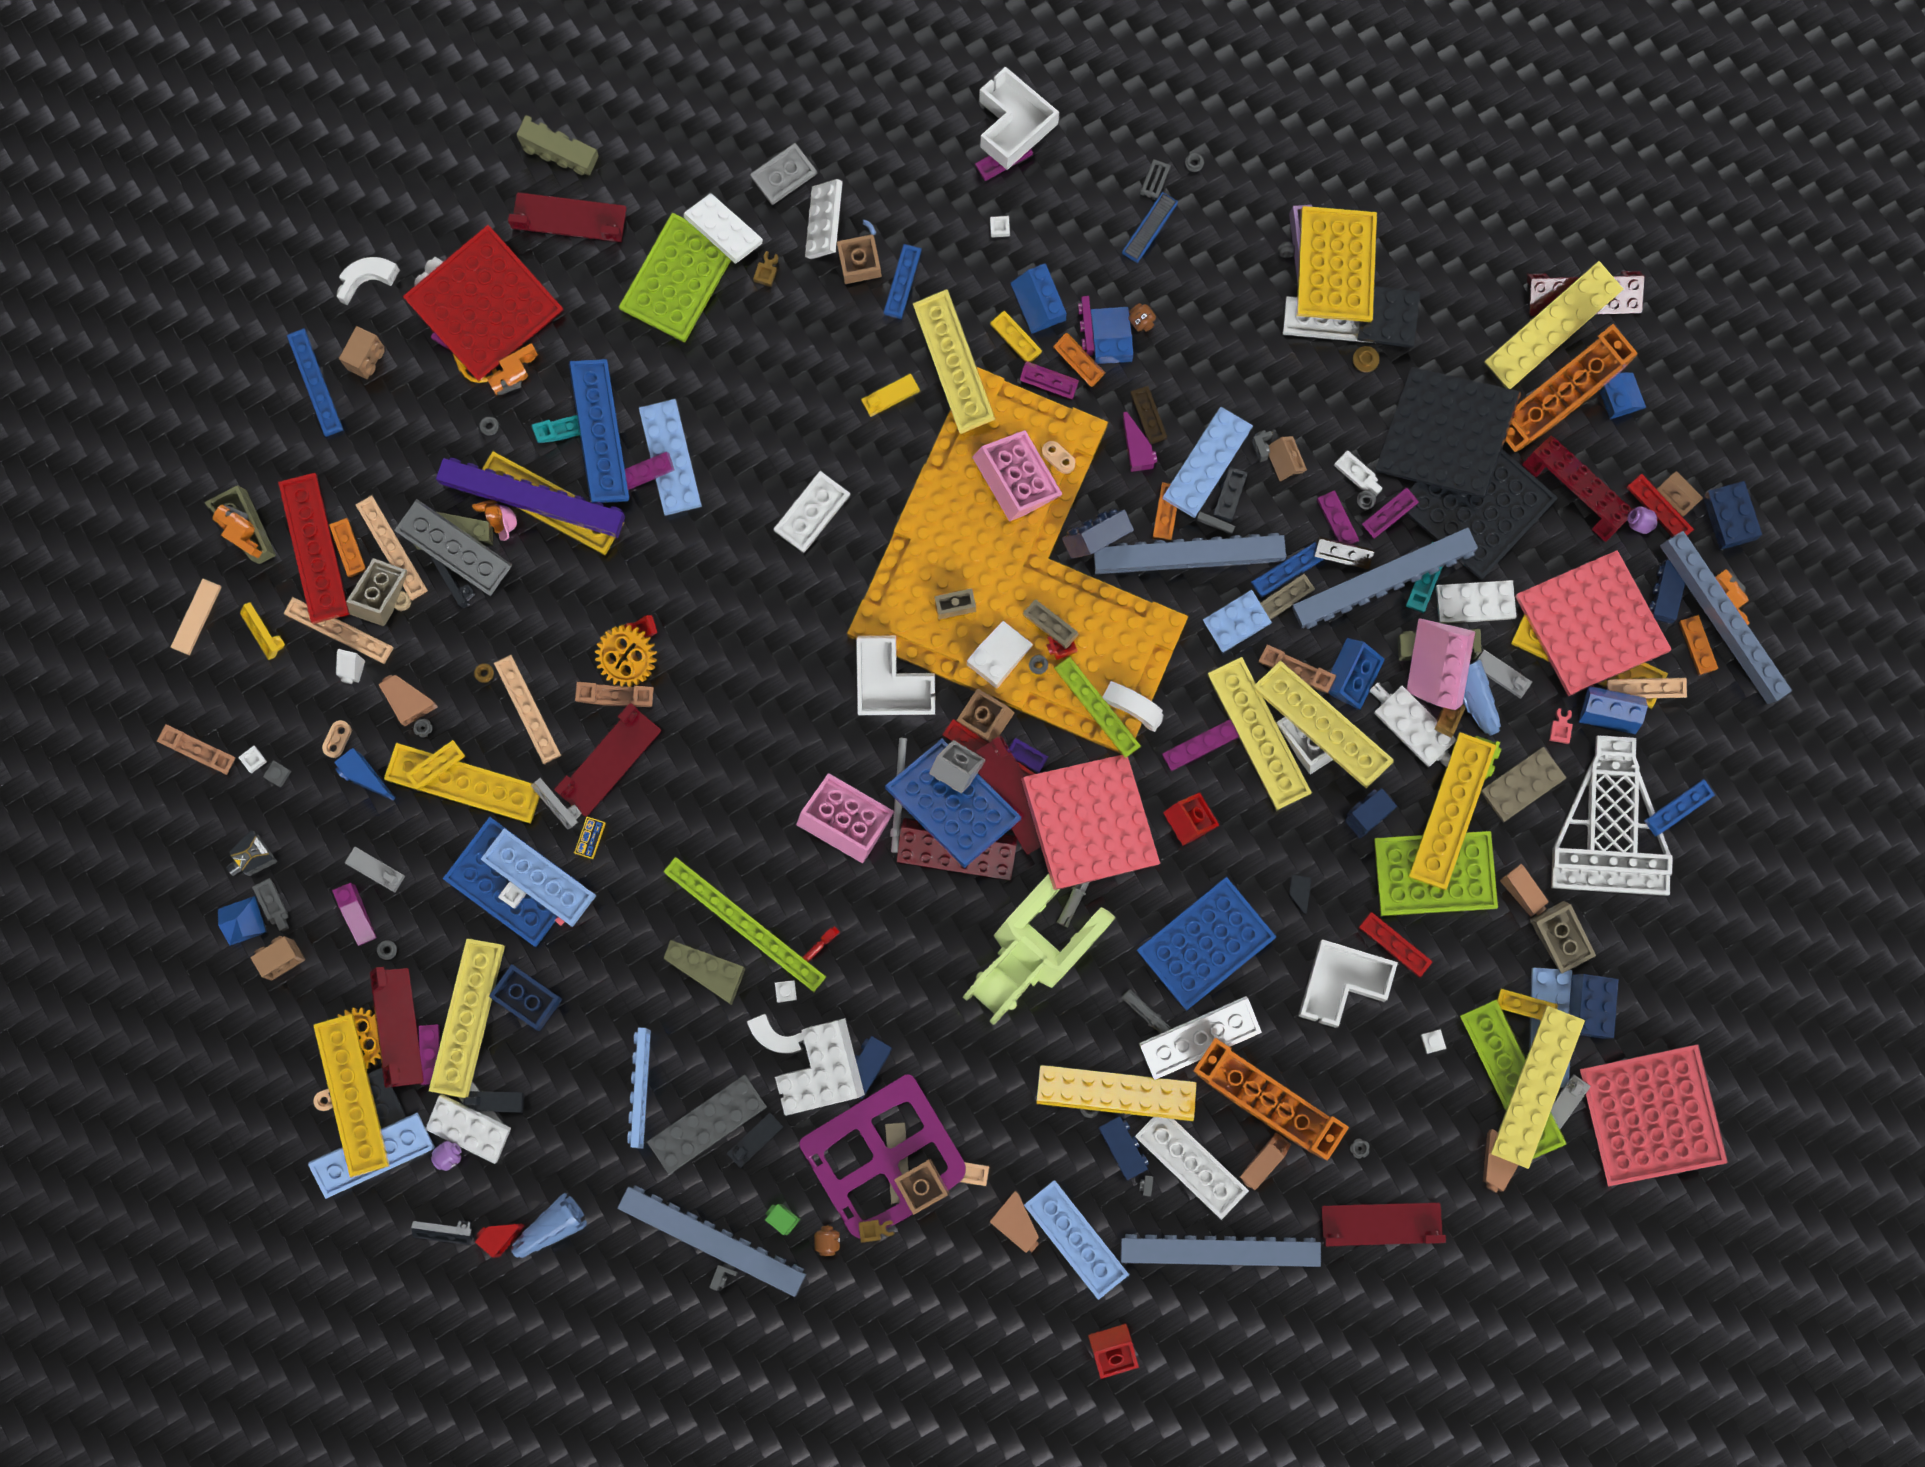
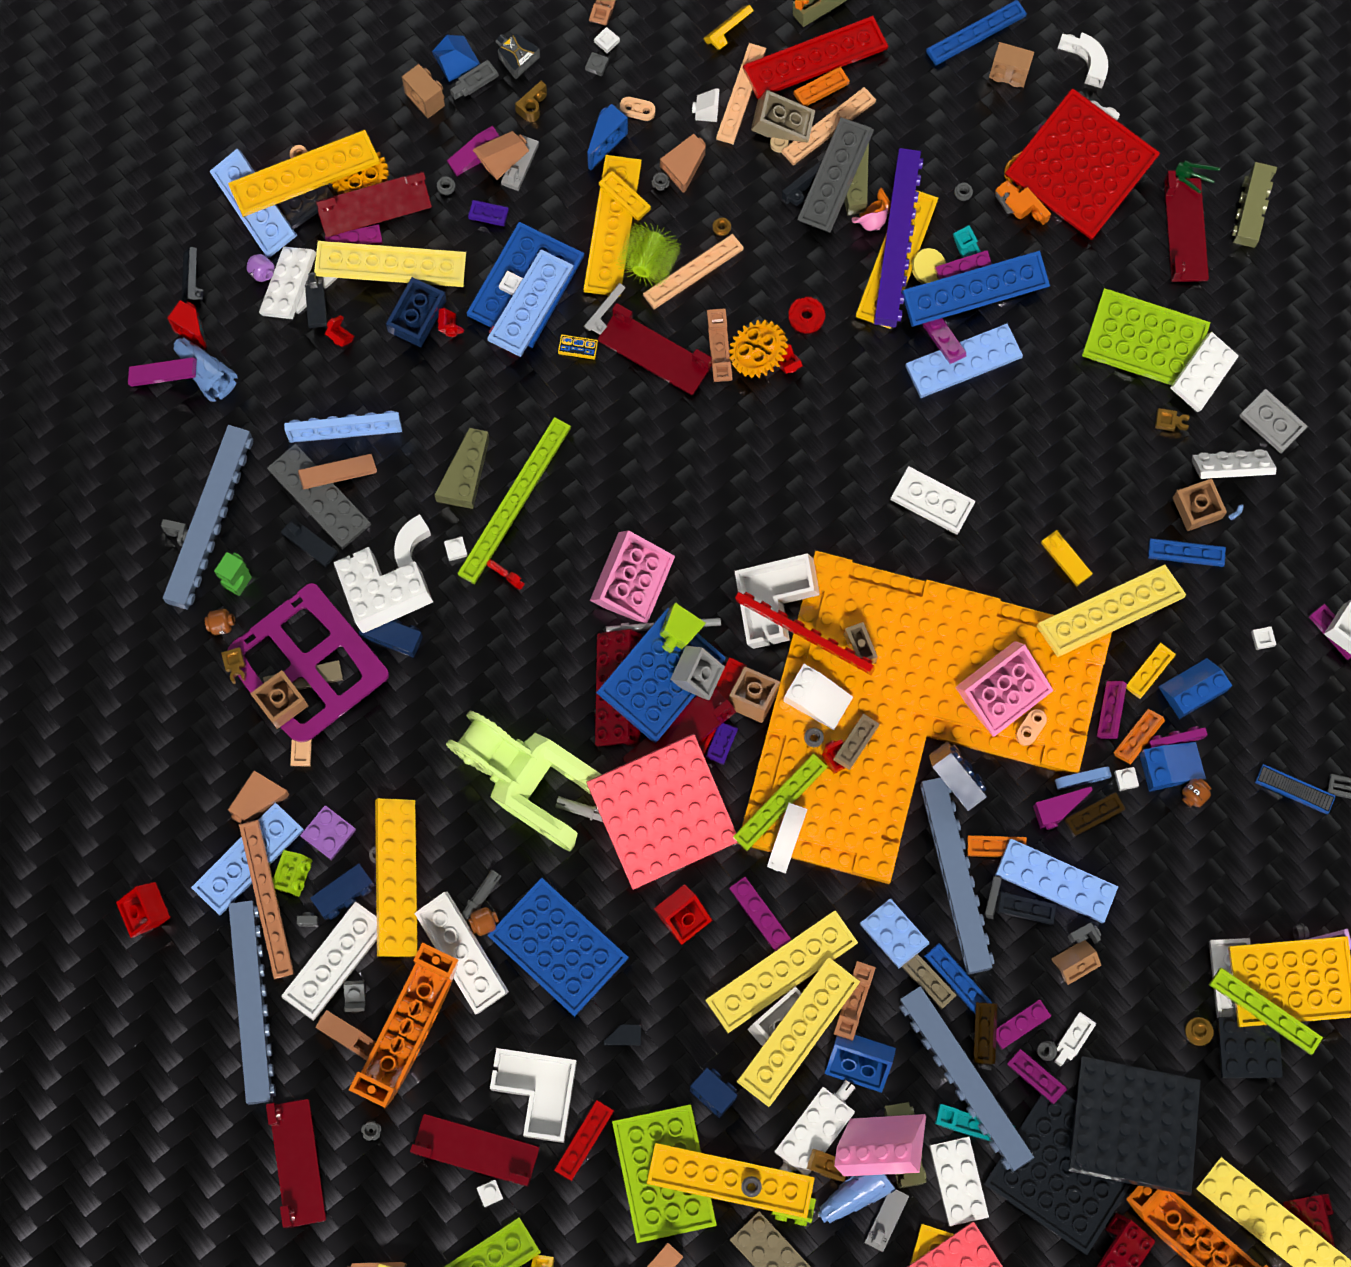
camera: 75 degrees right, 5 degrees down
none -> magenta tile [128,357,197,386]
none -> nougat tile [239,820,294,979]
none -> lime bracket [273,850,312,897]
none -> nougat tile [298,454,377,490]
none -> medium lavender plate [300,805,356,861]
none -> red bracket [325,315,354,347]
none -> dark grey bracket [344,980,366,1013]
none -> dark red bracket [410,1114,539,1187]
none -> red bracket [438,308,464,337]
none -> dark purple plate [468,200,509,226]
none -> dark orange head [468,907,499,936]
none -> nougat slope [473,131,529,180]
none -> pearl gold plate [515,81,547,122]
none -> lime piece [616,223,681,287]
none -> lime torso [660,603,706,653]
none -> red plate [735,592,875,675]
none -> dark grey plate [741,1176,762,1197]
none -> red tile [788,297,825,333]
none -> light yellow tile [911,248,946,284]
none -> magenta plate [934,250,992,280]
none -> medium blue beam [1055,767,1112,790]
none -> white plate [1114,767,1139,791]
none -> dark green plant [1176,160,1220,193]
none -> lime plate [1209,968,1323,1055]

